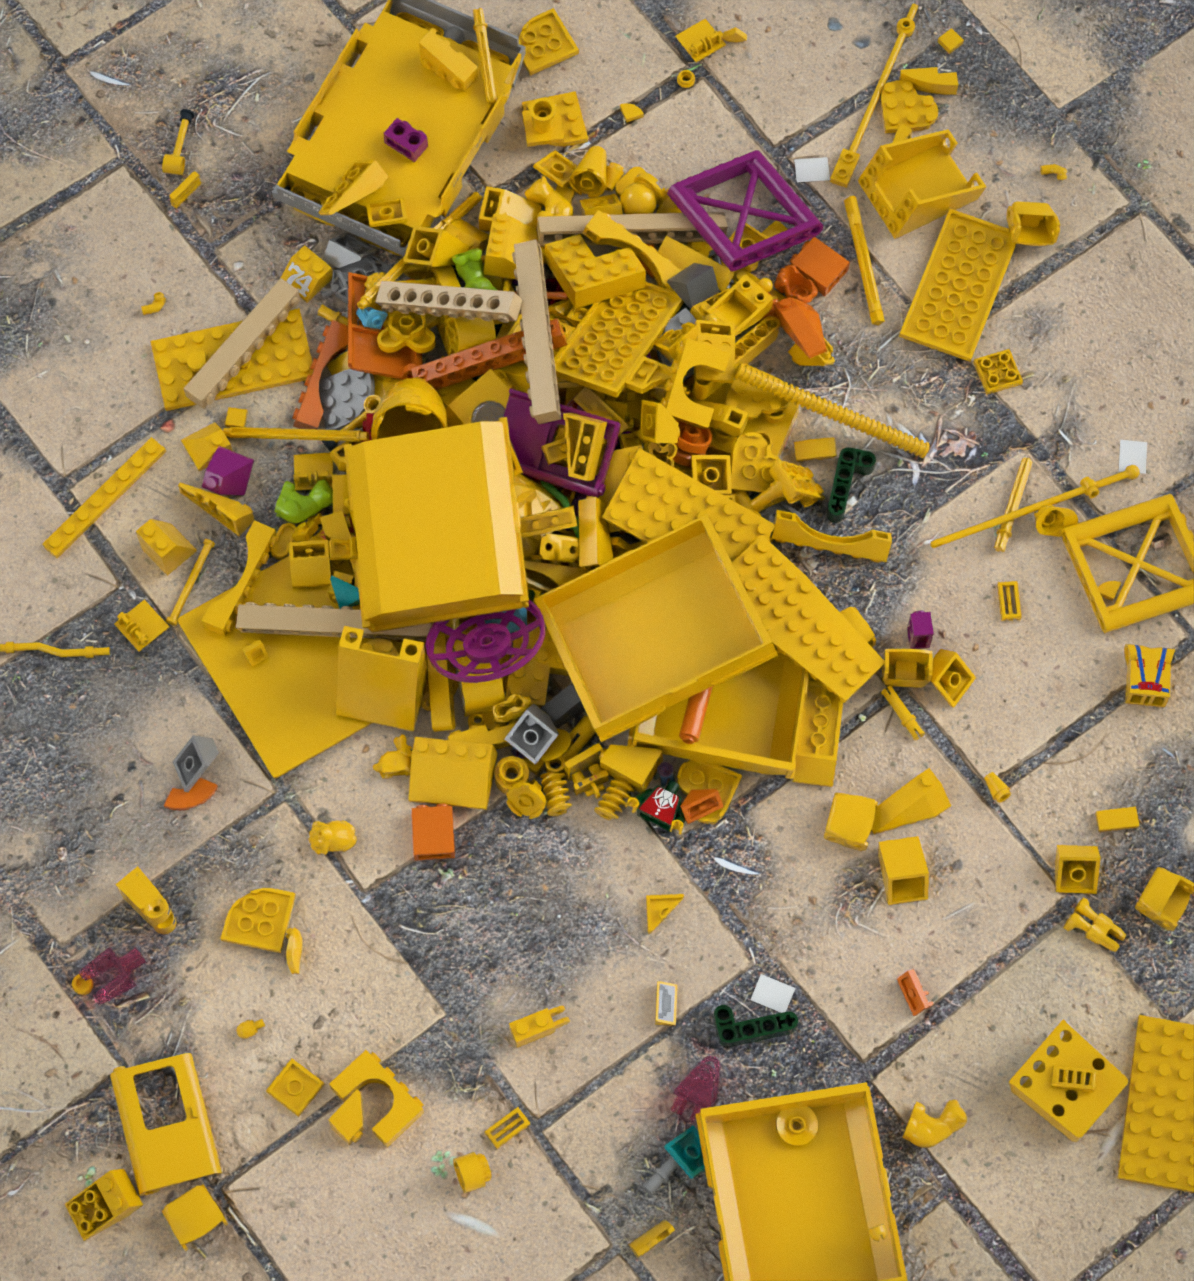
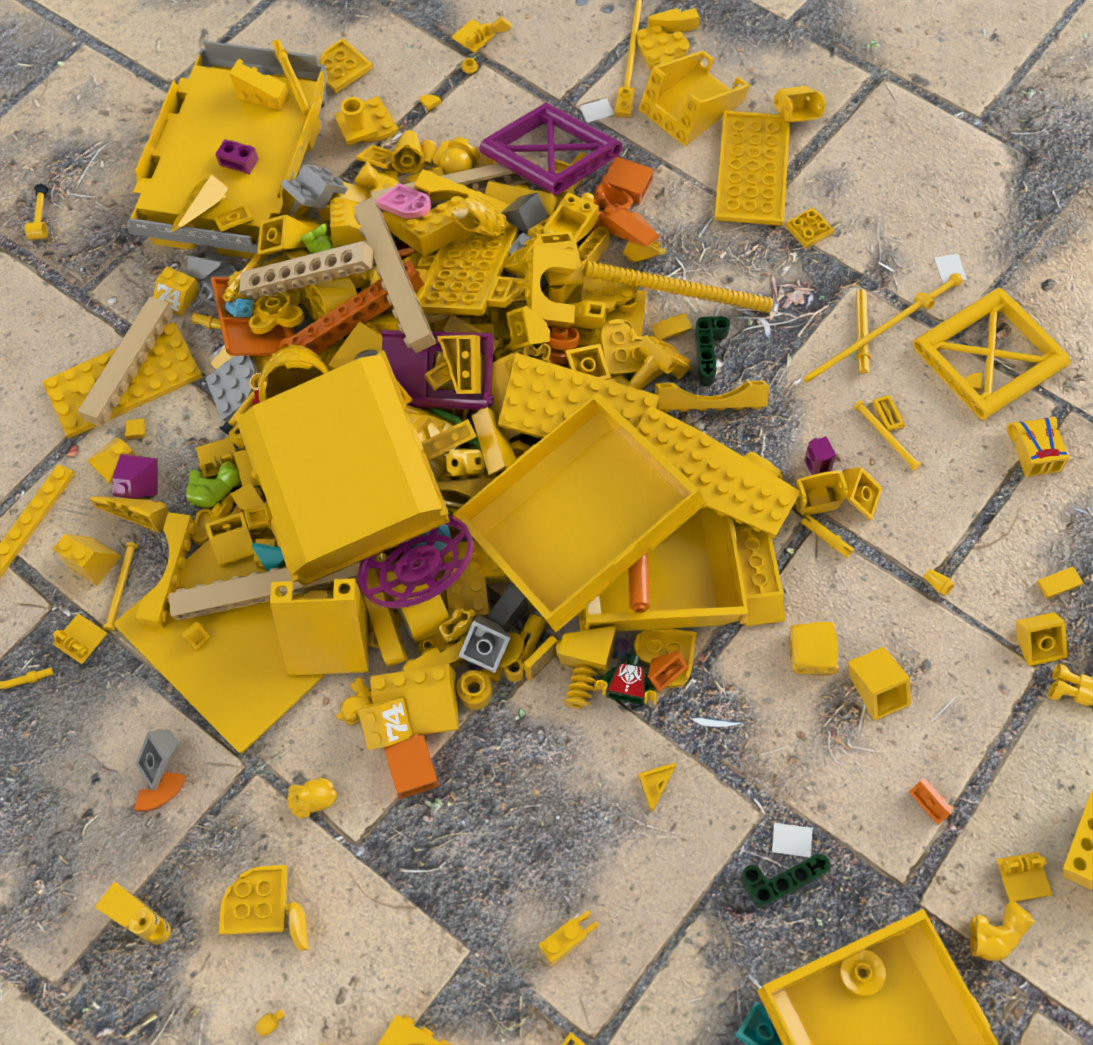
camera: 10 degrees left, 5 degrees down
yellow tile [72,973,94,995] -> none
clear pink piece [79,947,147,1005] -> none
yellow arm [141,292,166,315] -> none
yellow tile [169,171,201,209] -> none
yellow piece [223,427,370,442] -> none
orange arch [292,320,348,429] -> none
yellow tile [506,779,546,819] -> none
yellow piece [540,772,572,816] -> none
yellow hips [572,763,609,799] -> none
slope [655,981,677,1026] -> none
clear pink piece [670,1056,721,1124] -> none
yellow piece [844,196,885,326] -> none
yellow wedge [871,768,951,834] -> none
yellow piece [1034,505,1078,537] -> none
yellow arm [1040,164,1068,180] -> none
none -> light grey bracket [281,164,348,209]
none -> yellow slope [358,697,413,750]
none -> bright pink tile [376,183,431,219]
none -> yellow head [451,195,510,237]
none -> yellow bar [853,400,922,471]
none -> yellow hinge [996,852,1052,902]

